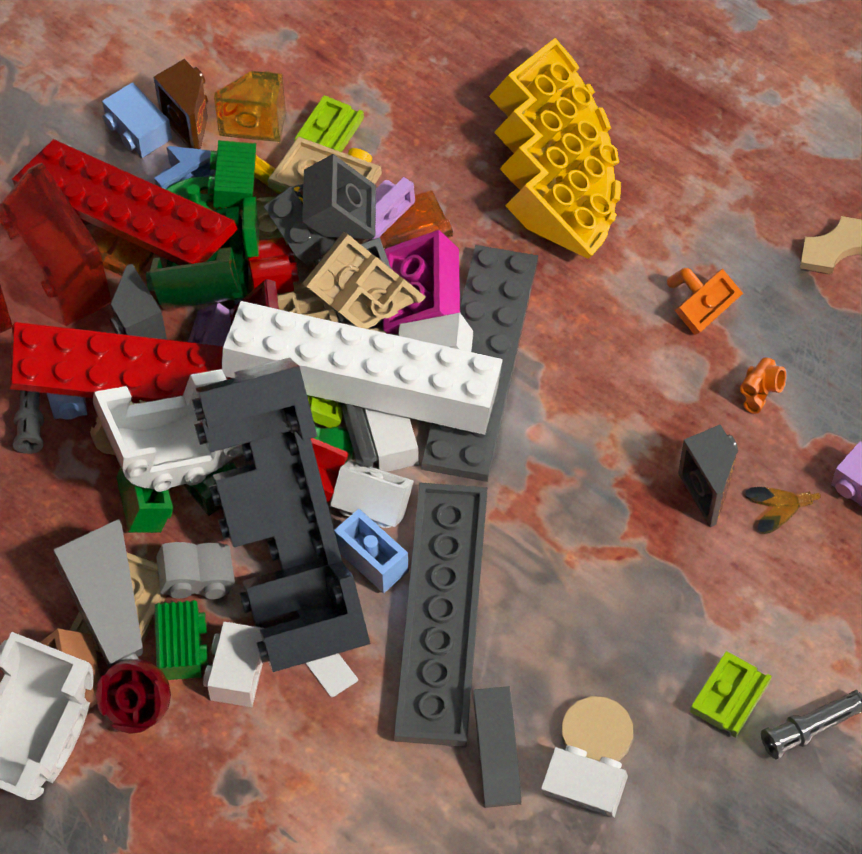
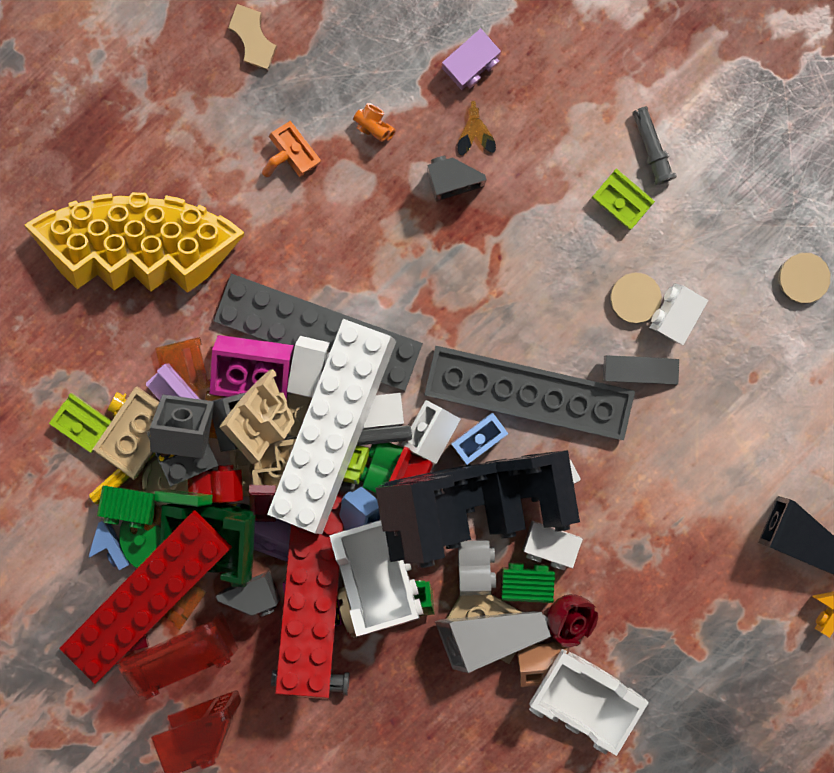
camera: 85 degrees left, 30 degrees up
light blue brick [102,82,172,158] -> none
reddish brown slope [153,59,208,149] -> none
clear yellow slope [214,71,286,142] -> none

